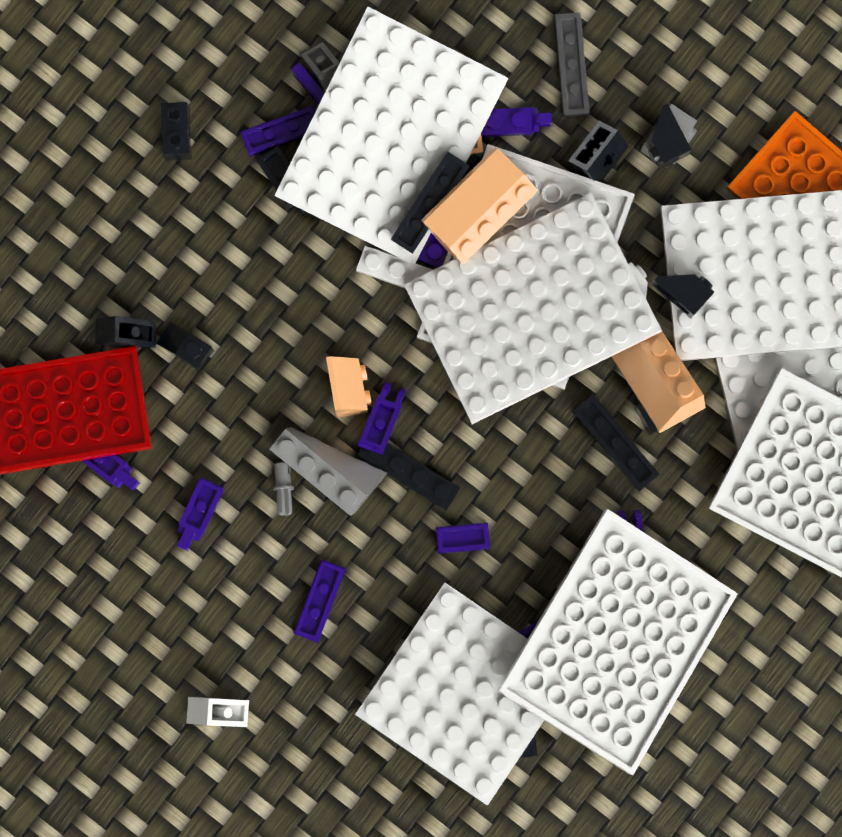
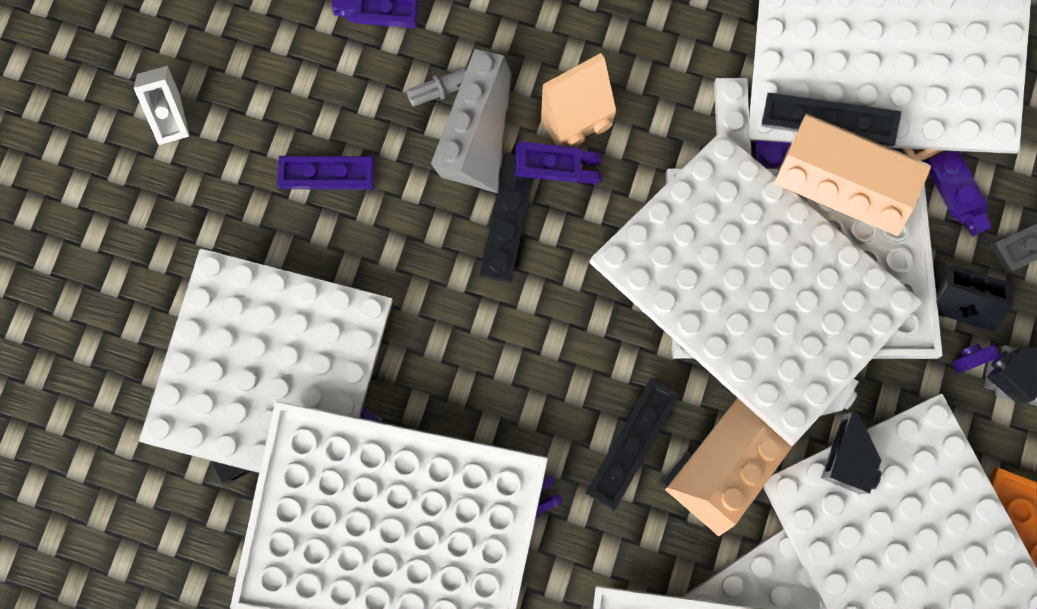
camera: 75 degrees right, 5 degrees down
dark purple tile [436,523,490,554] -> none
none -> dark purple plate [952,344,999,374]

